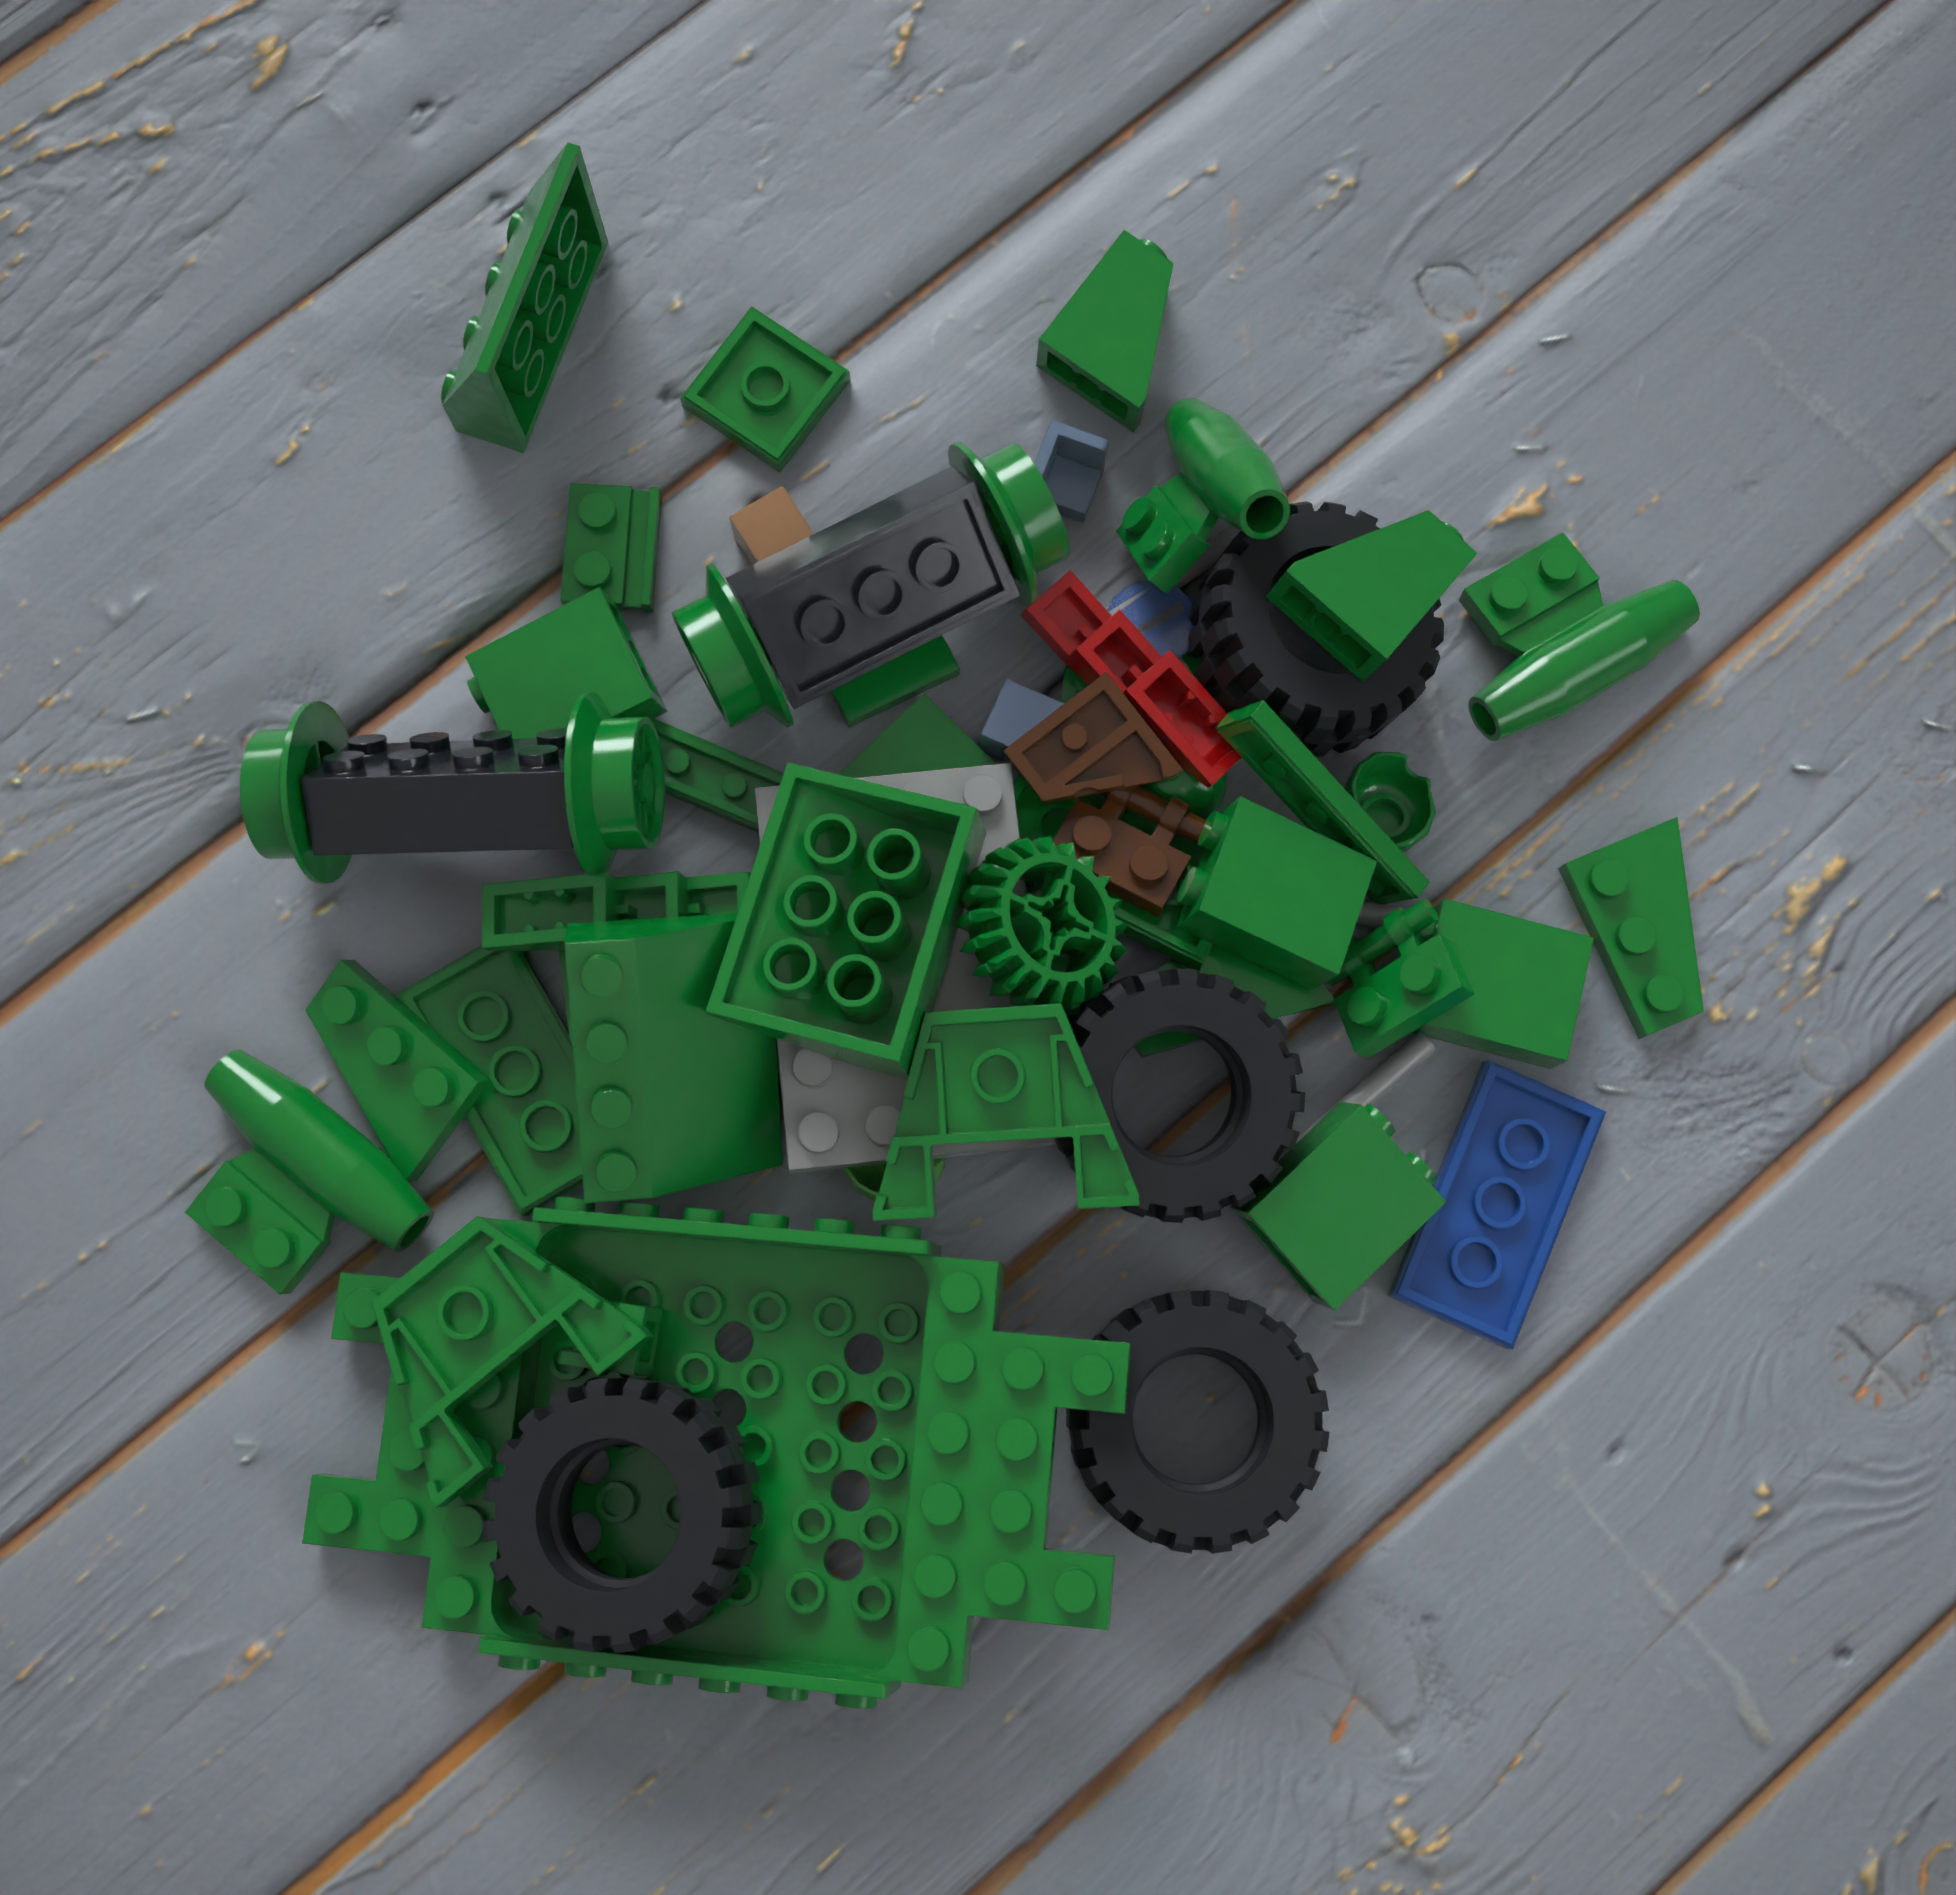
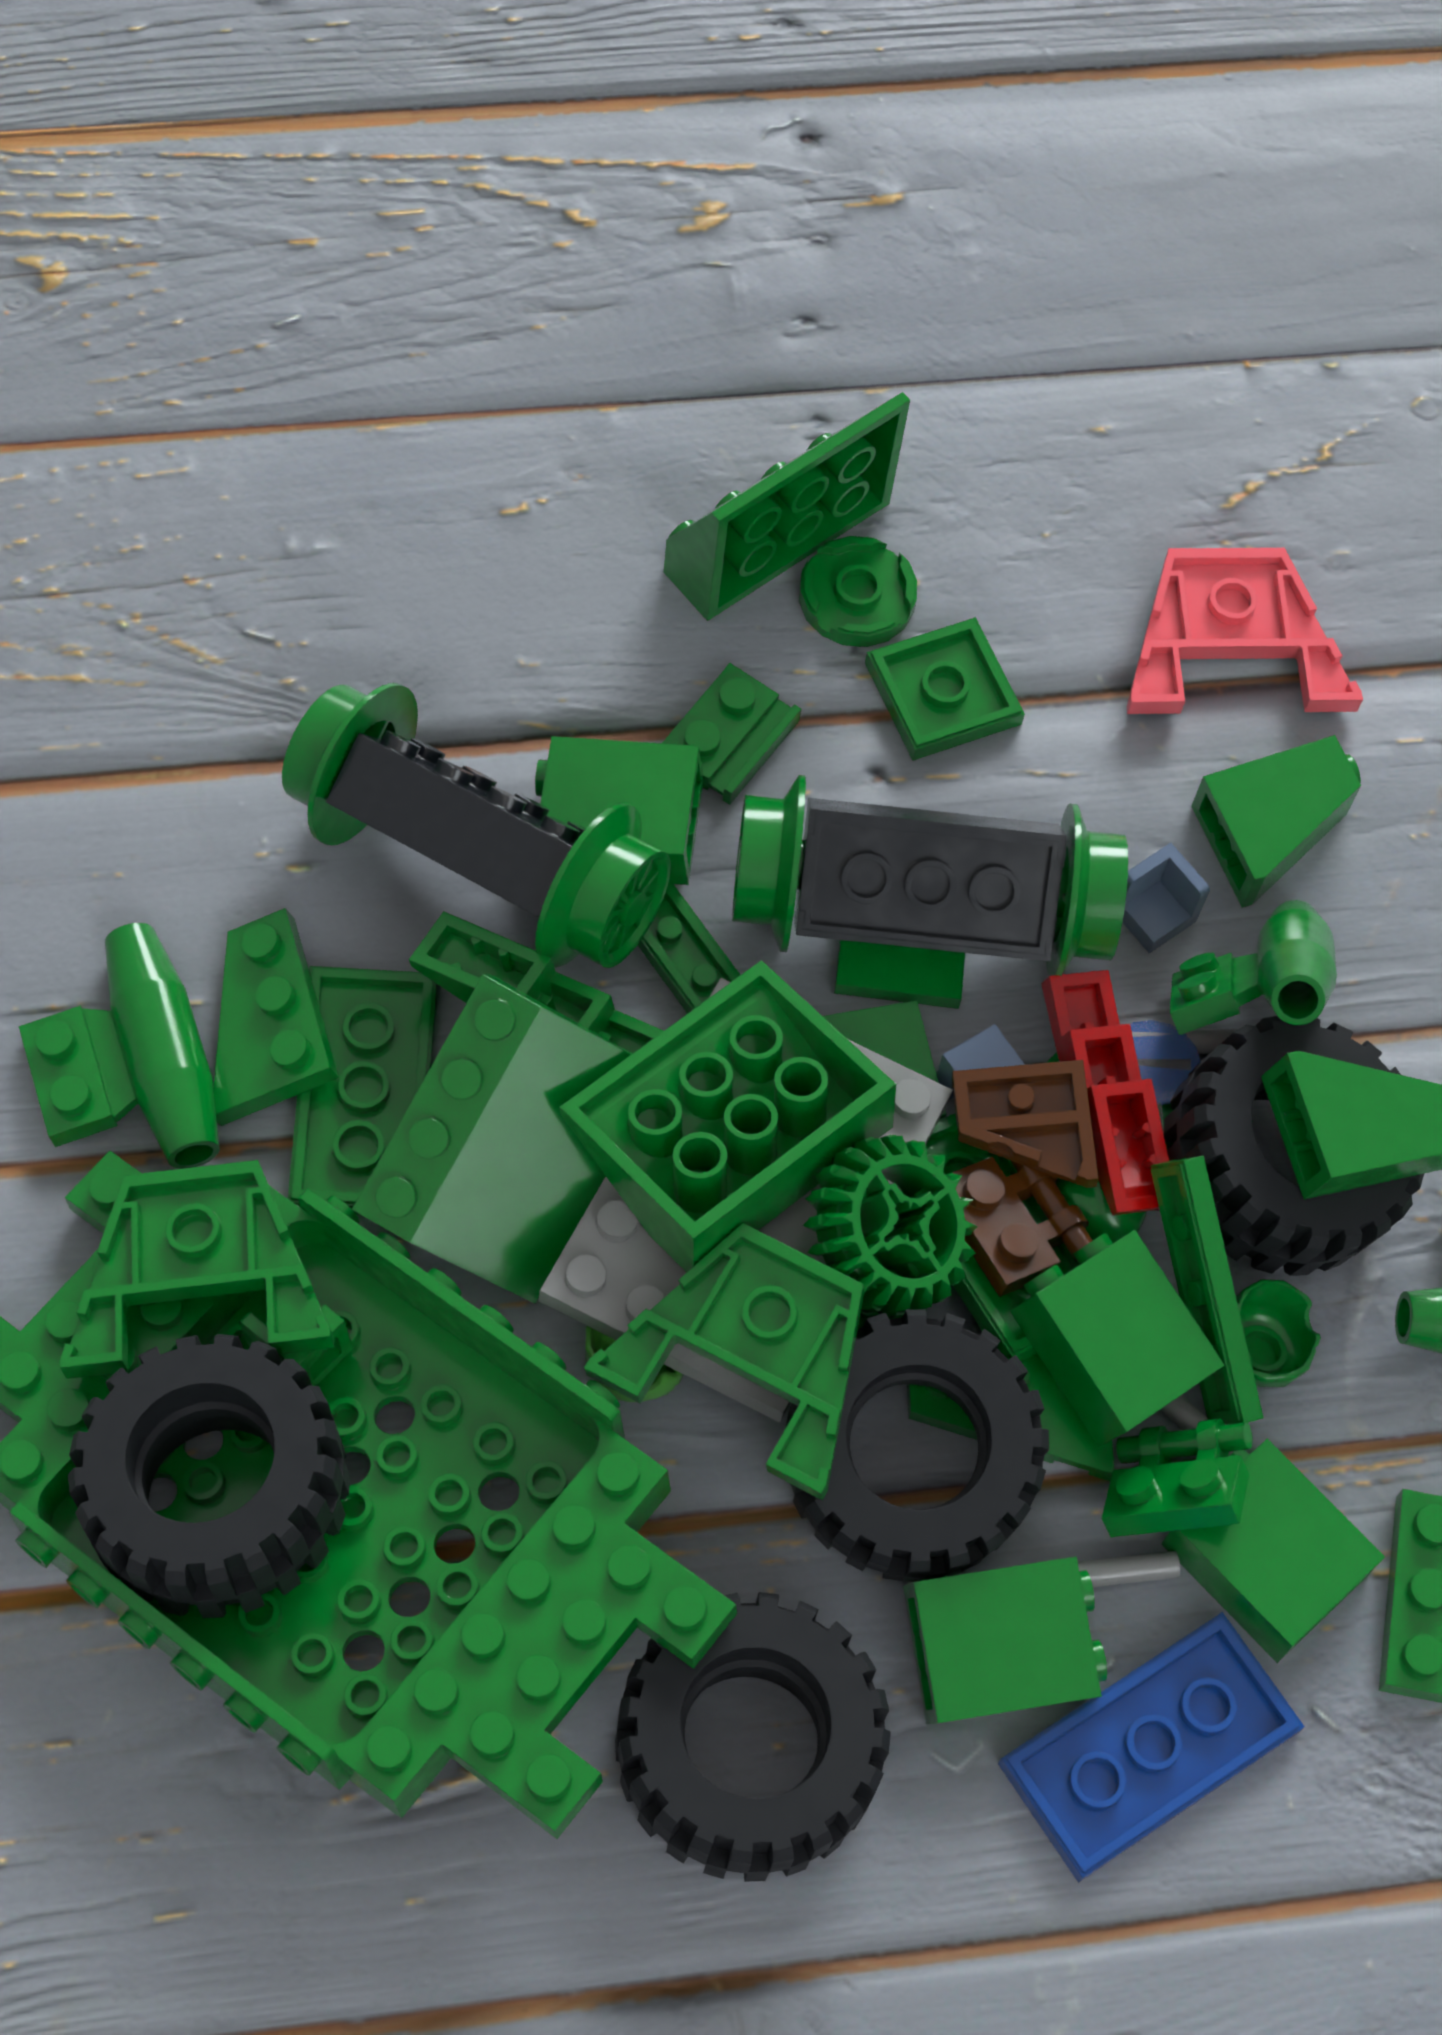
camera: 30 degrees right, 15 degrees down
medium nougat panel [729,485,814,565] -> none
none -> green tile [799,536,917,647]
none -> coral wing [1126,547,1363,714]

